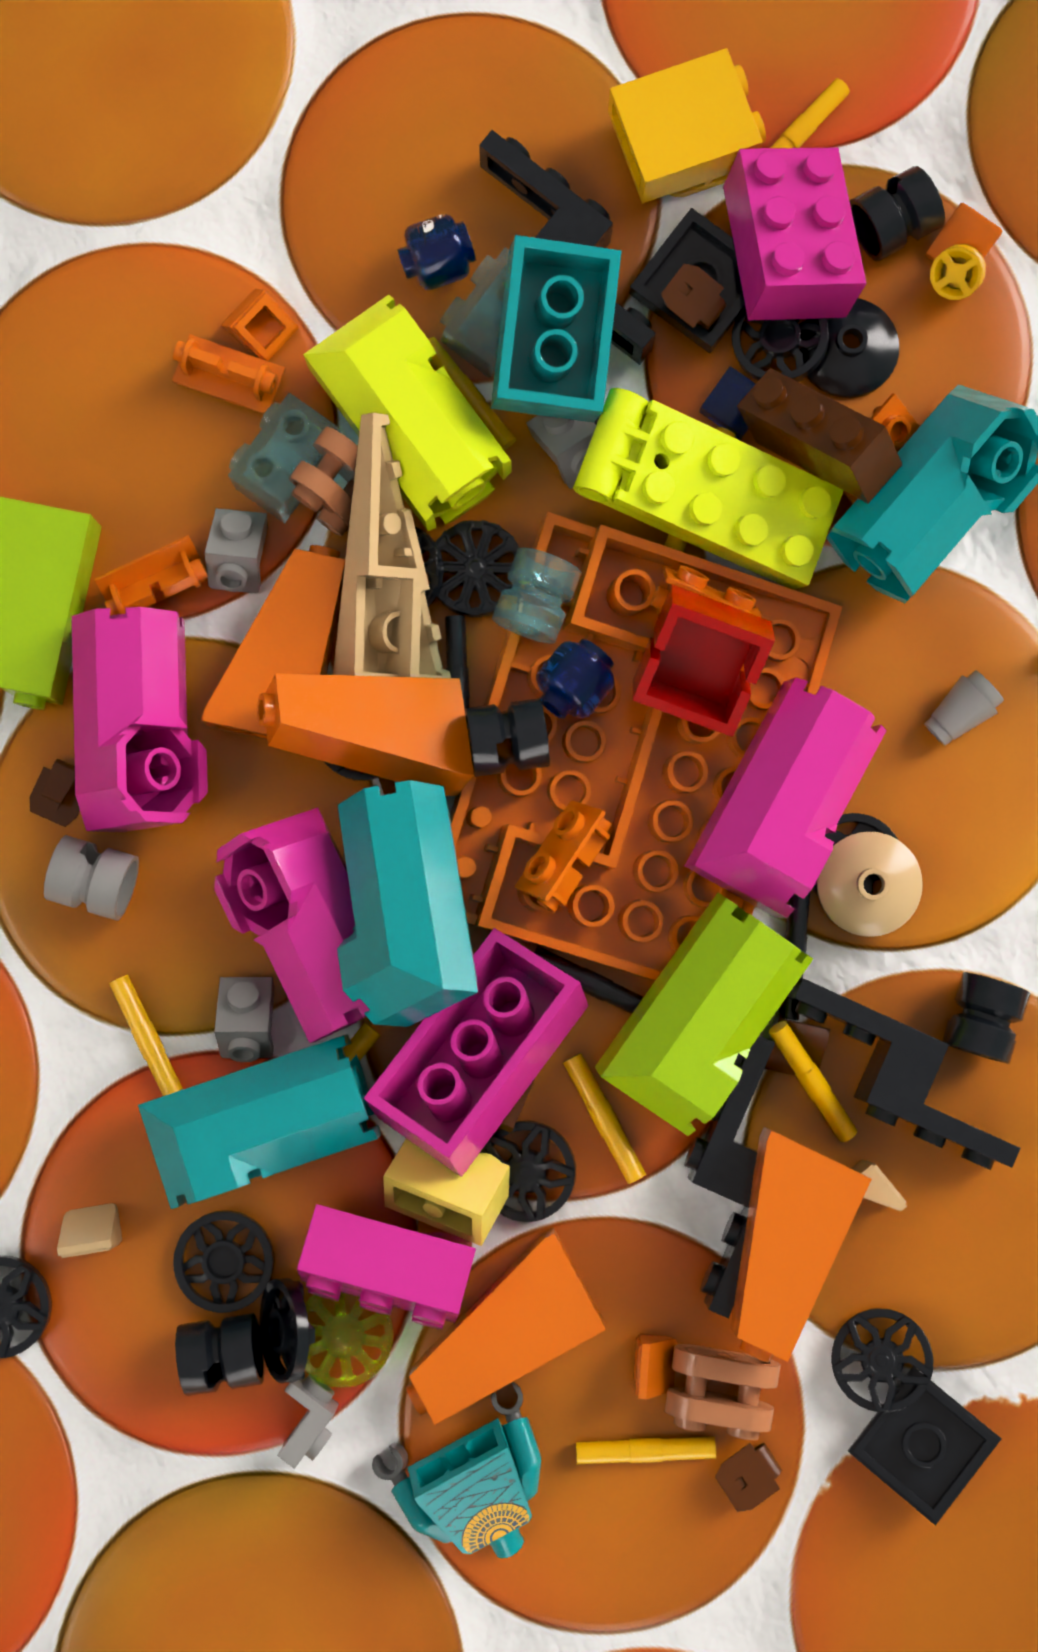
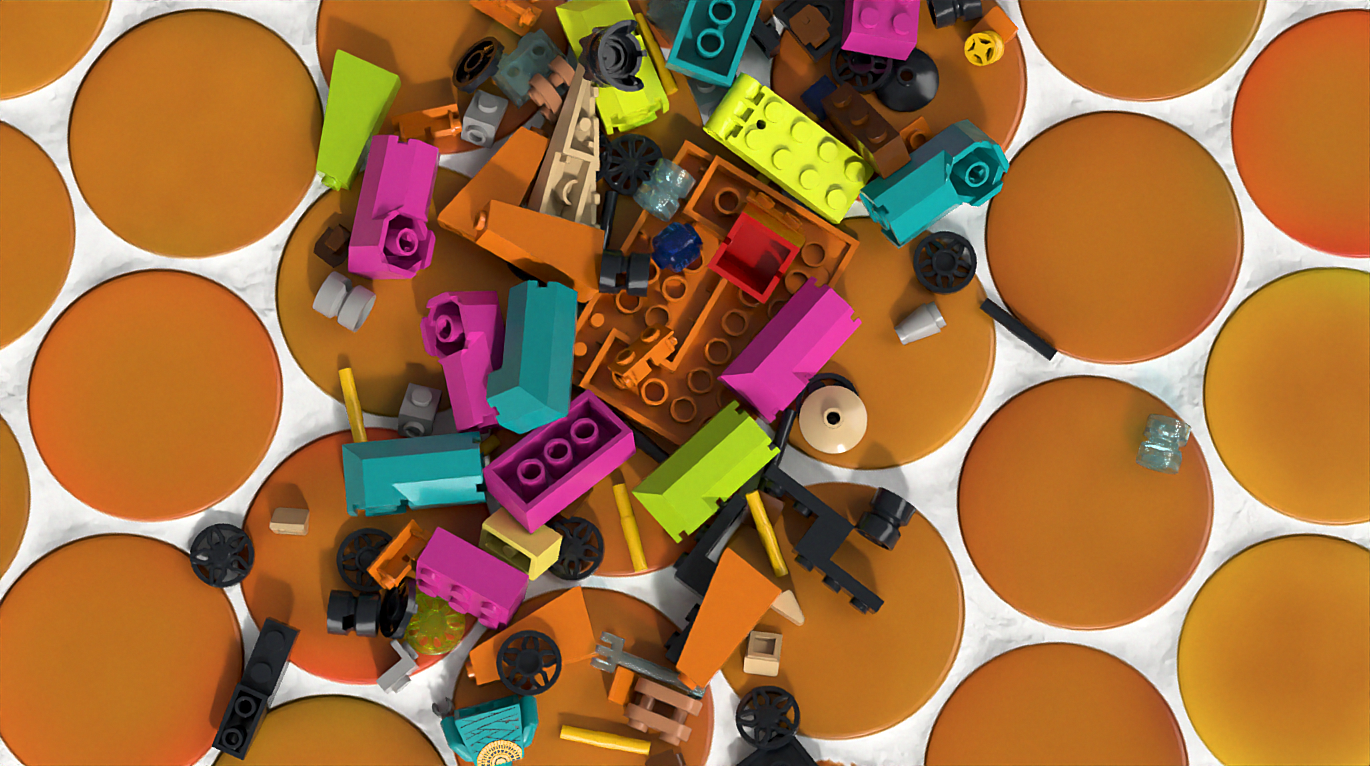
camera: 15 degrees right, 5 degrees down
none -> black slope [211,616,301,760]
none -> orange hinge [366,518,432,590]
none -> black wheel [452,36,505,94]
none -> black wheel [496,630,562,696]
none -> black hat [578,20,647,92]
none -> clear light blue hinge [590,631,708,701]
none -> tan slope [743,631,783,677]
none -> black wheel [913,231,977,295]

